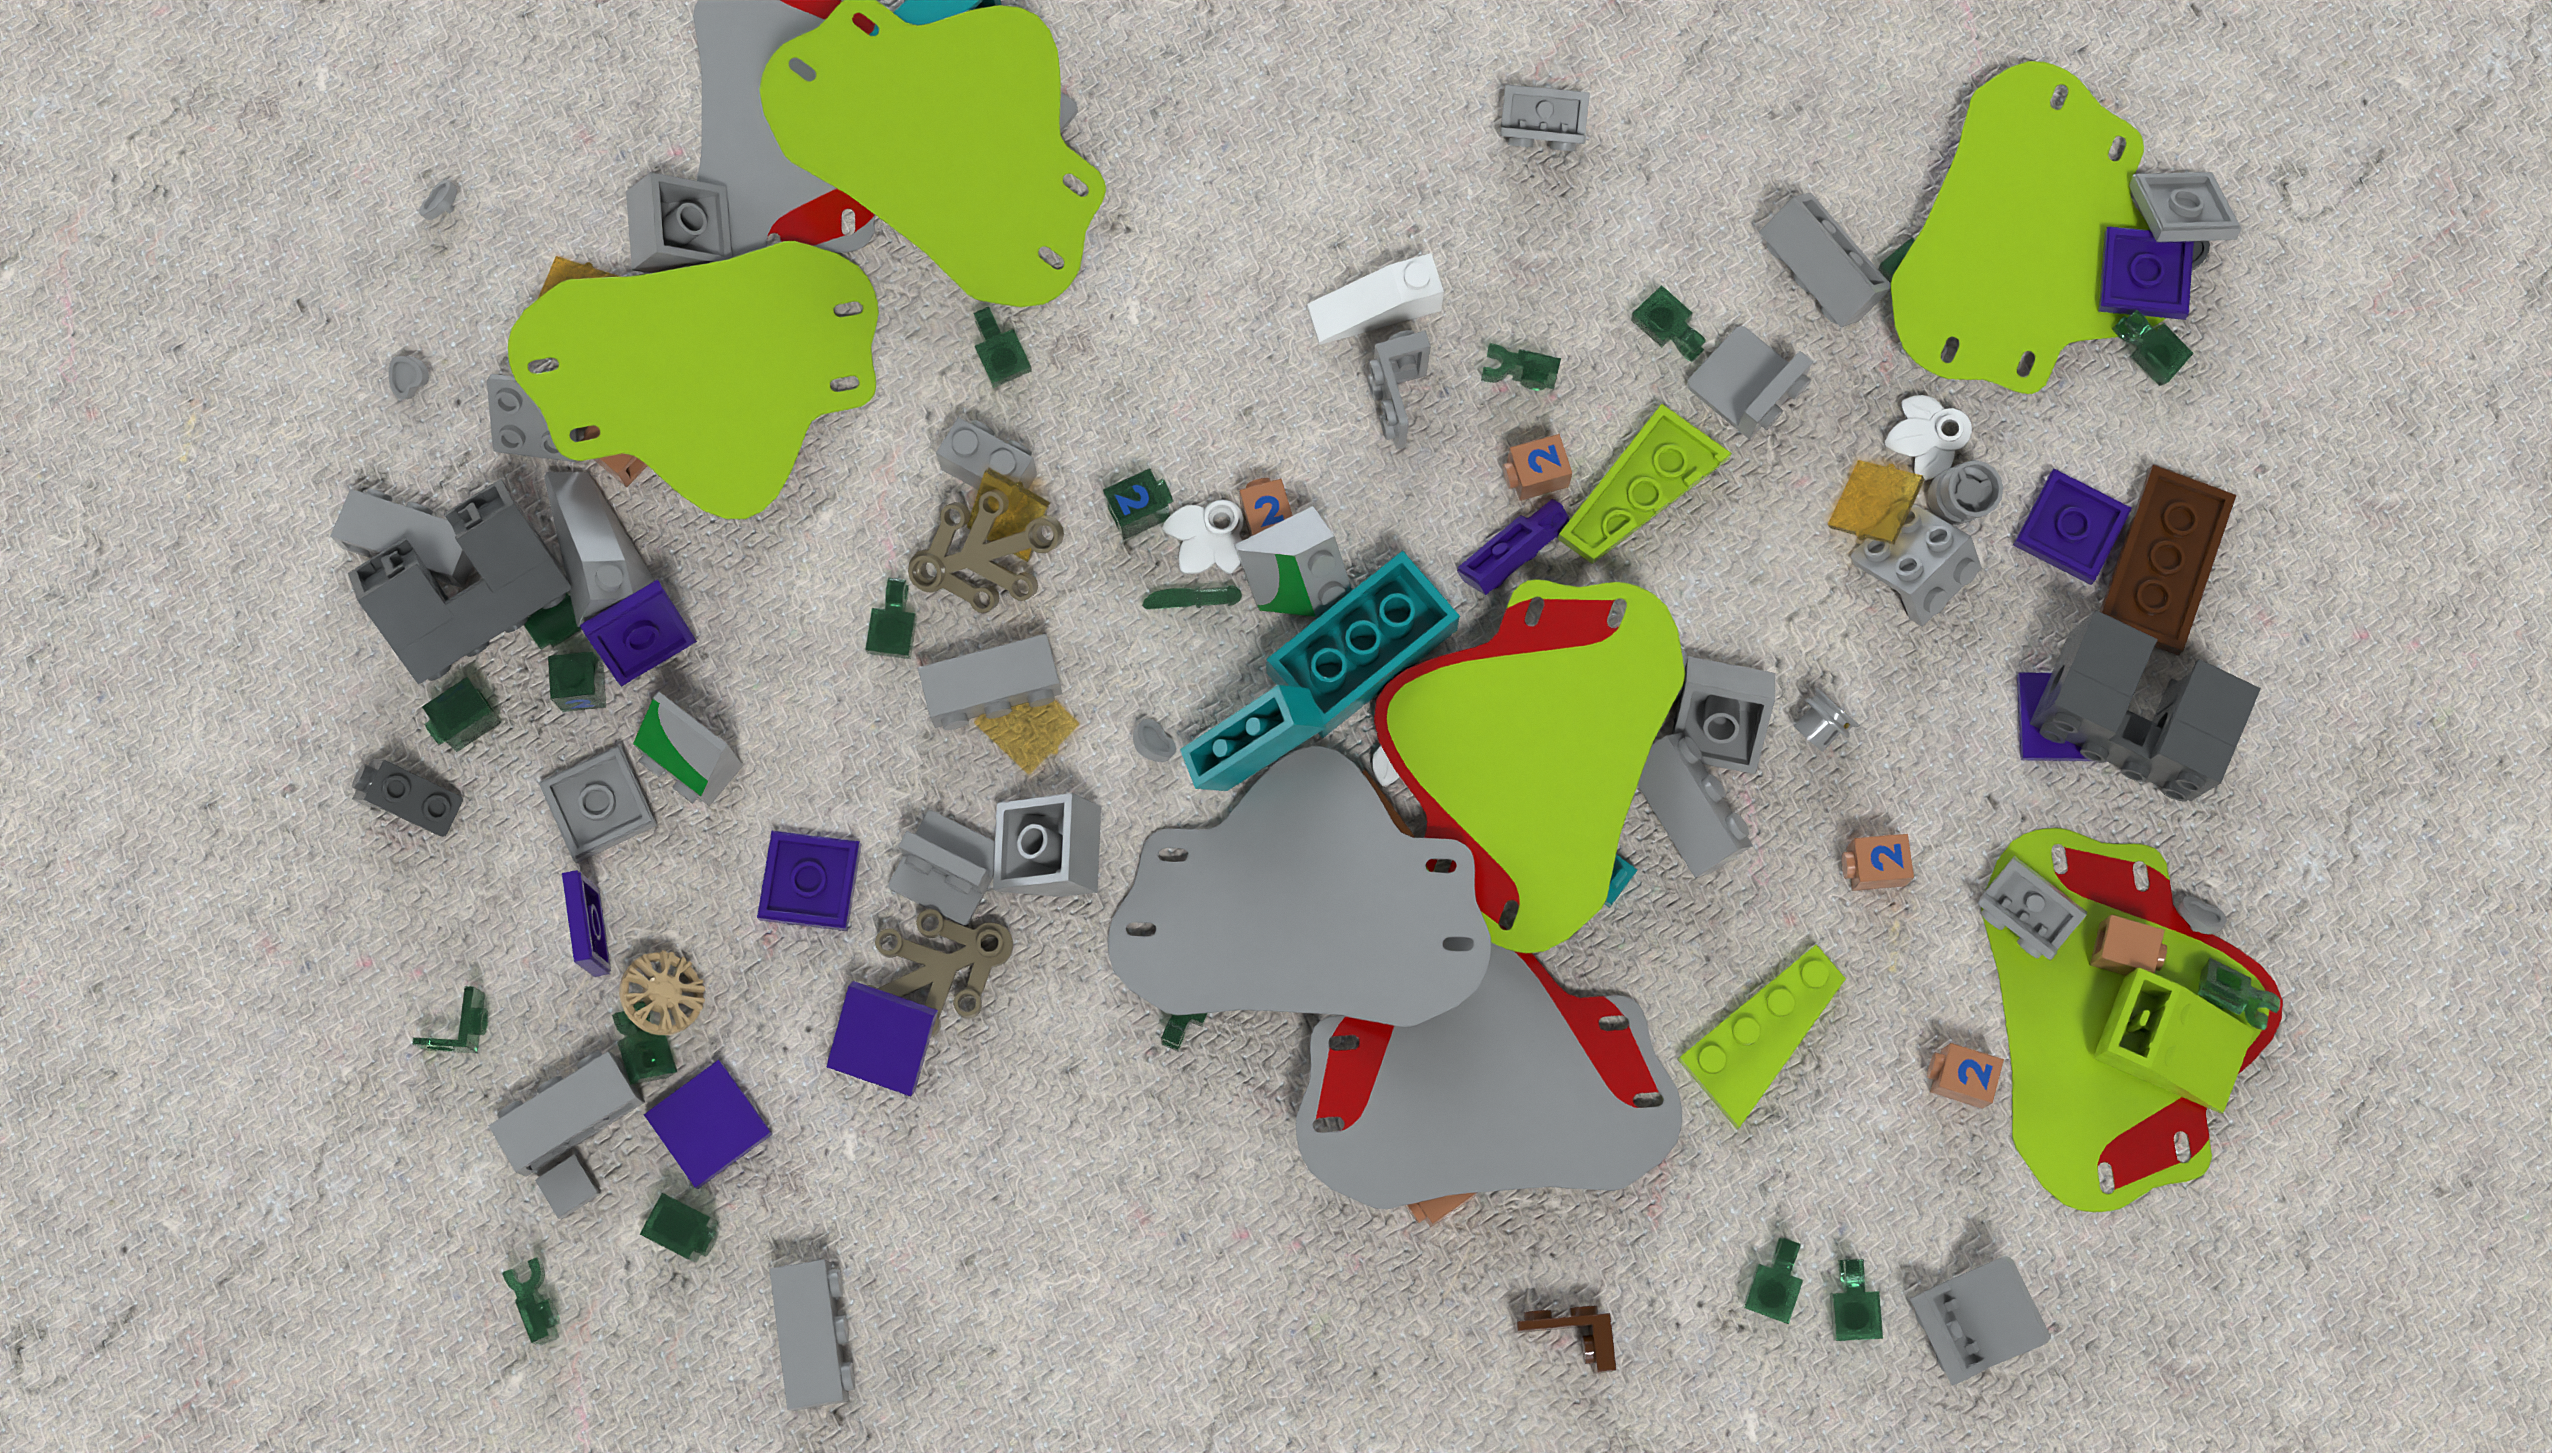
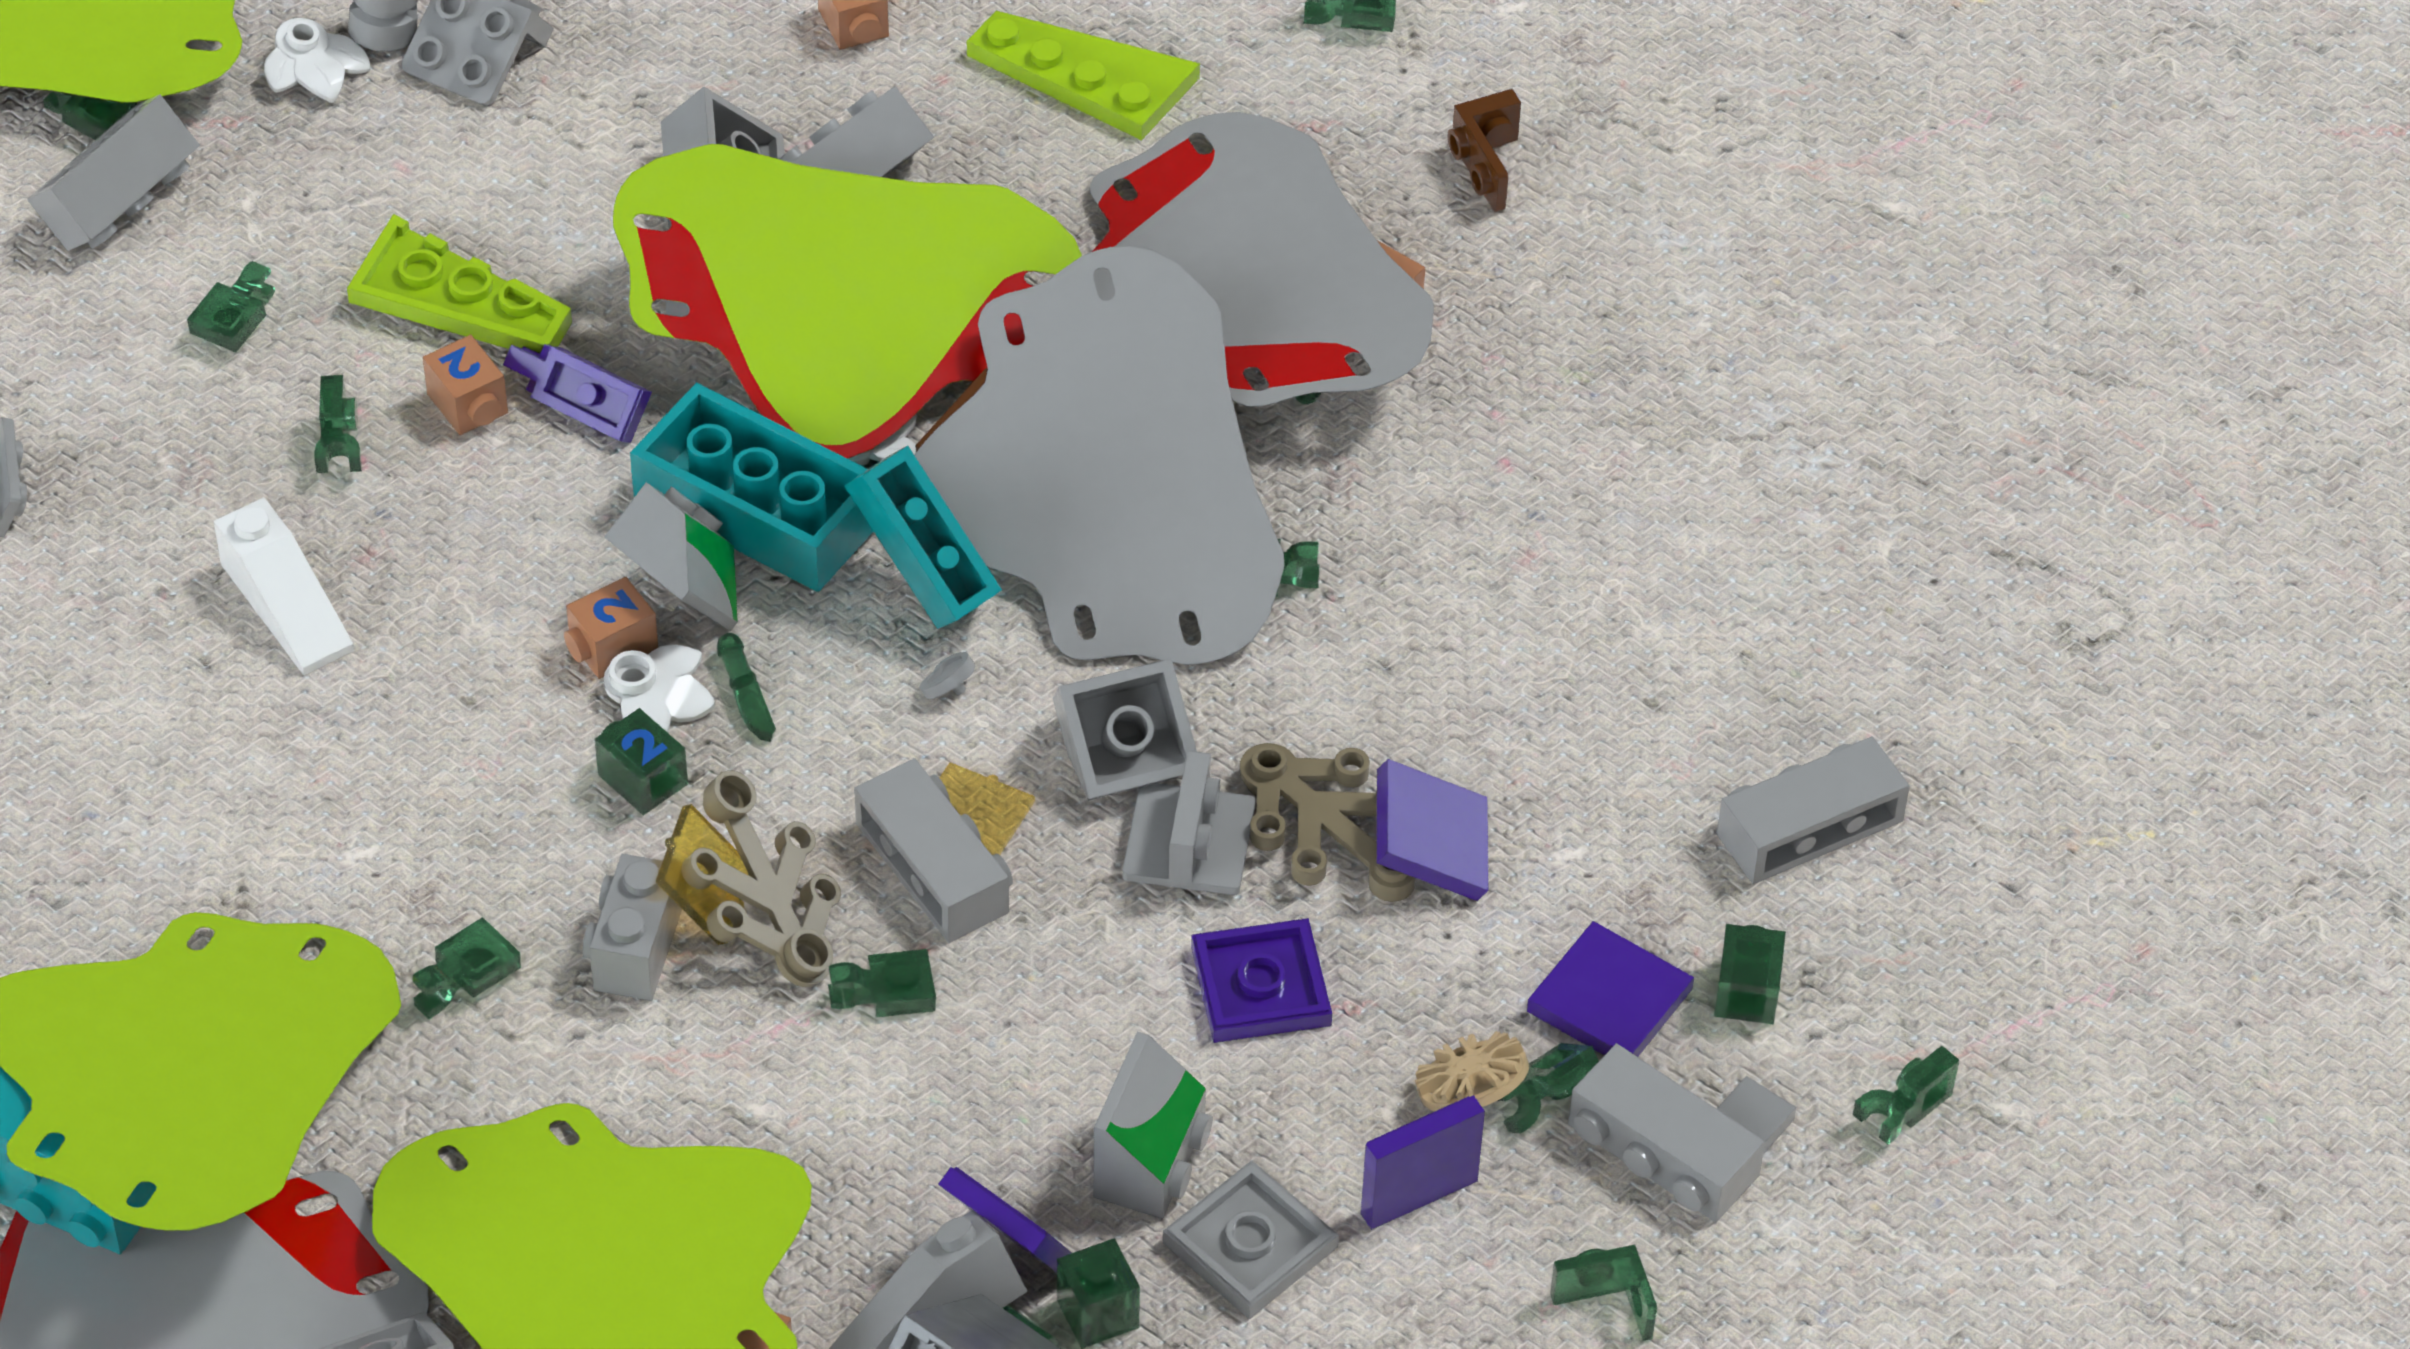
camera: 110 degrees left, 25 degrees down
light grey bracket [1367,330,1431,450] -> none
light grey bracket [1688,326,1814,440] -> none
light grey piece [1794,687,1860,752] -> none
clear yellow piece [1828,460,1925,545] -> none

